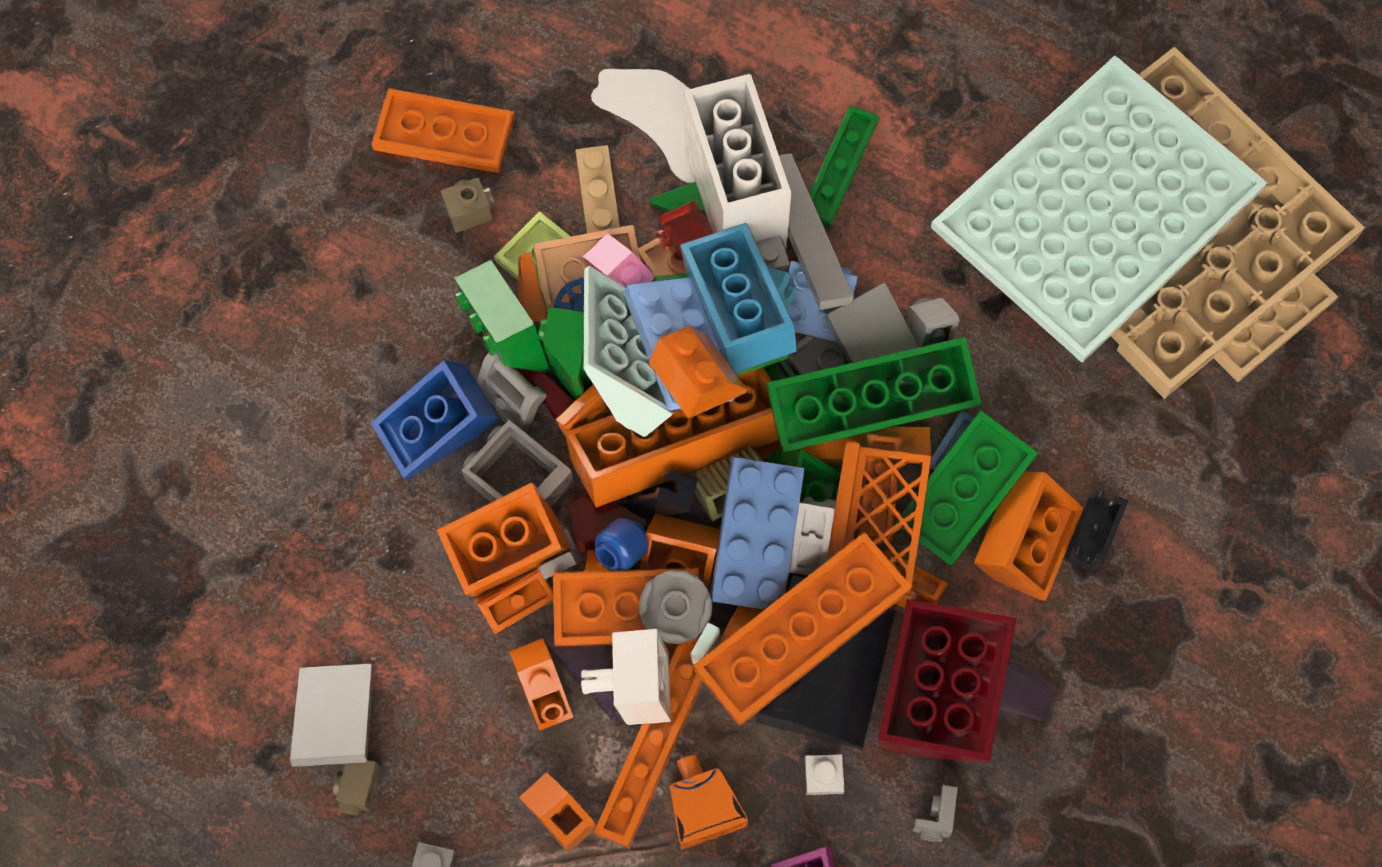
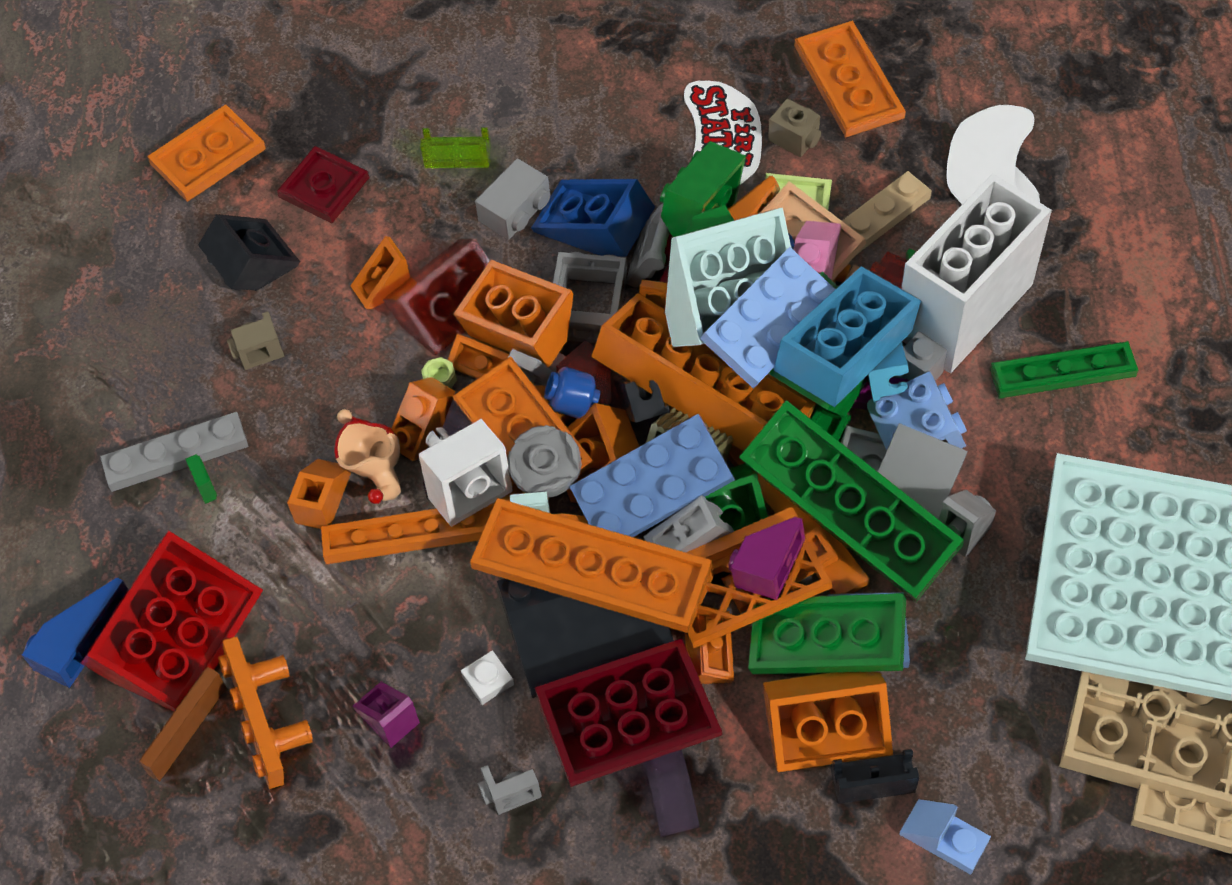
camera: 60 degrees right, 10 degrees down
tile [290,664,374,767] -> none
orange slope [648,326,747,419] -> none
orange torso [670,754,748,850] -> none
light grey tile [779,153,854,310] -> none
none -> orange plate [147,104,266,202]
none -> black slope [198,214,300,291]
none -> dark red tile [277,146,369,223]
none -> light nougat piece [334,409,401,504]
none -> orange slope [350,236,413,309]
none -> clear red slope [383,238,490,355]
none -> clear neon green hinge [420,127,491,168]
none -> yellowish green tile [421,357,457,388]
none -> light grey brick [475,158,550,240]
none -> sticker [684,81,762,185]
none -> magenta slope [729,517,805,600]
none -> light blue slope [899,799,991,875]
none -> white sticker [947,105,1034,204]

